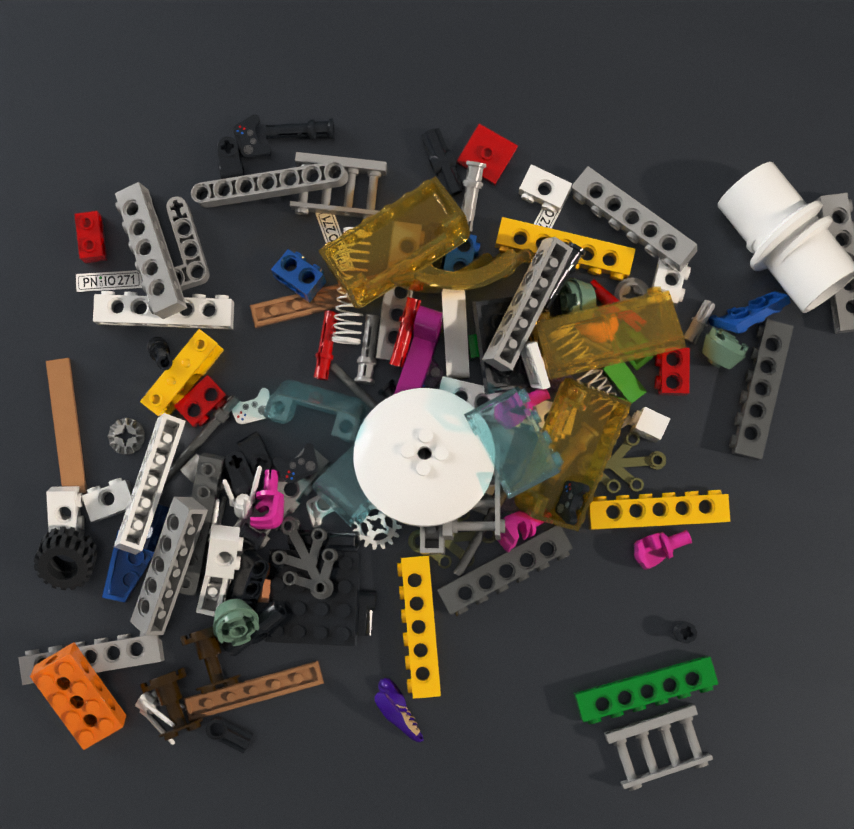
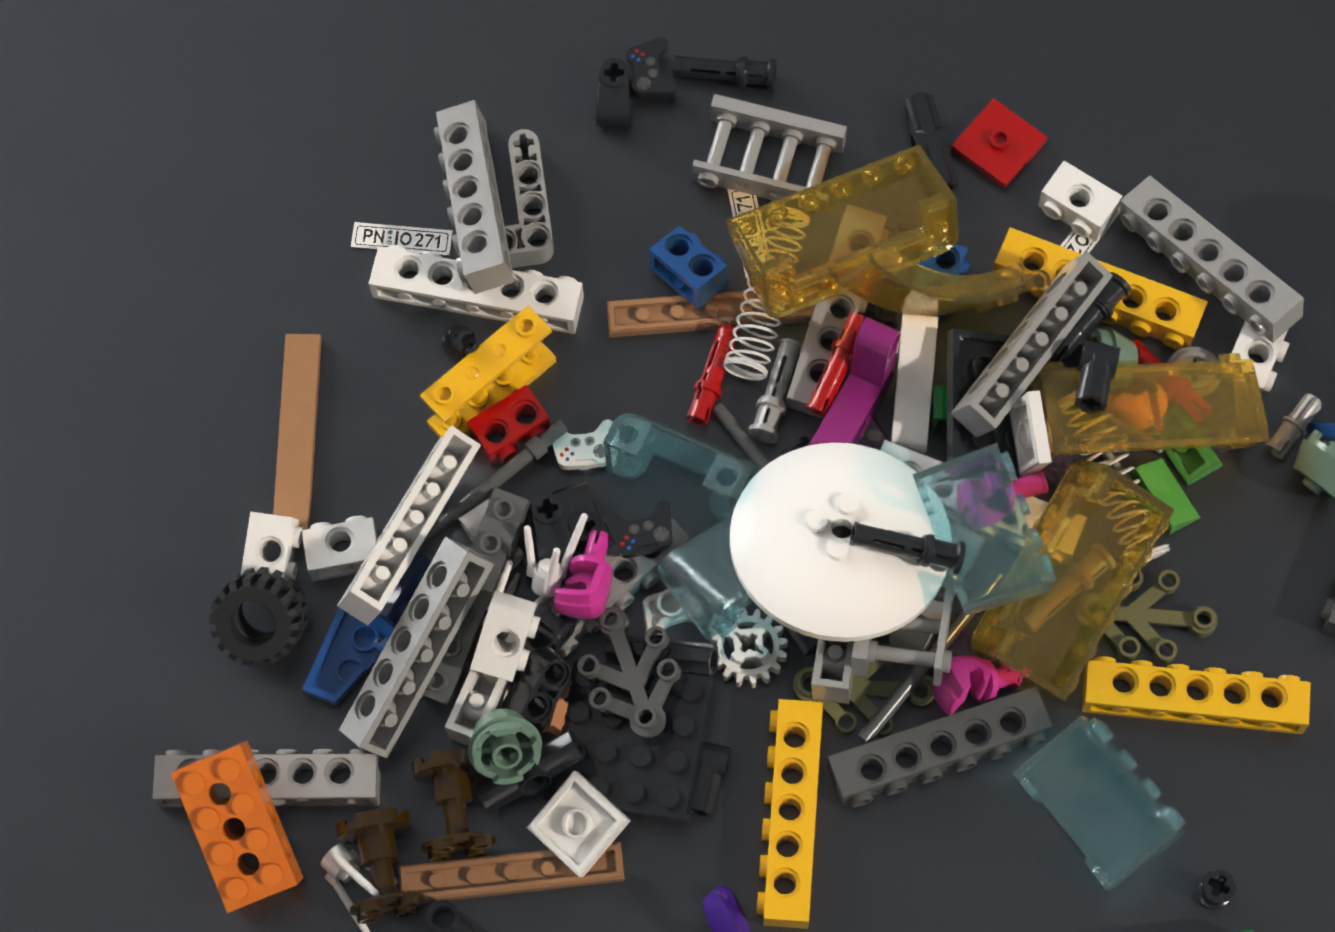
camera: 10 degrees right, 15 degrees down
red brick [74,211,108,263] -> none
light grey gear [107,418,145,455] -> none
light grey beam [191,161,349,208] -> none
light grey pin [458,161,487,231] -> none
black piece [555,480,590,525] -> none
white brick [629,407,670,443] -> none
dark pink piece [634,530,692,570] -> none
red brick [655,347,690,396] -> none
none -> white tile [526,771,631,877]
none -> black pin [850,522,966,574]
none -> clear light blue windscreen [1013,716,1186,891]
none -> black piece [1074,340,1121,414]

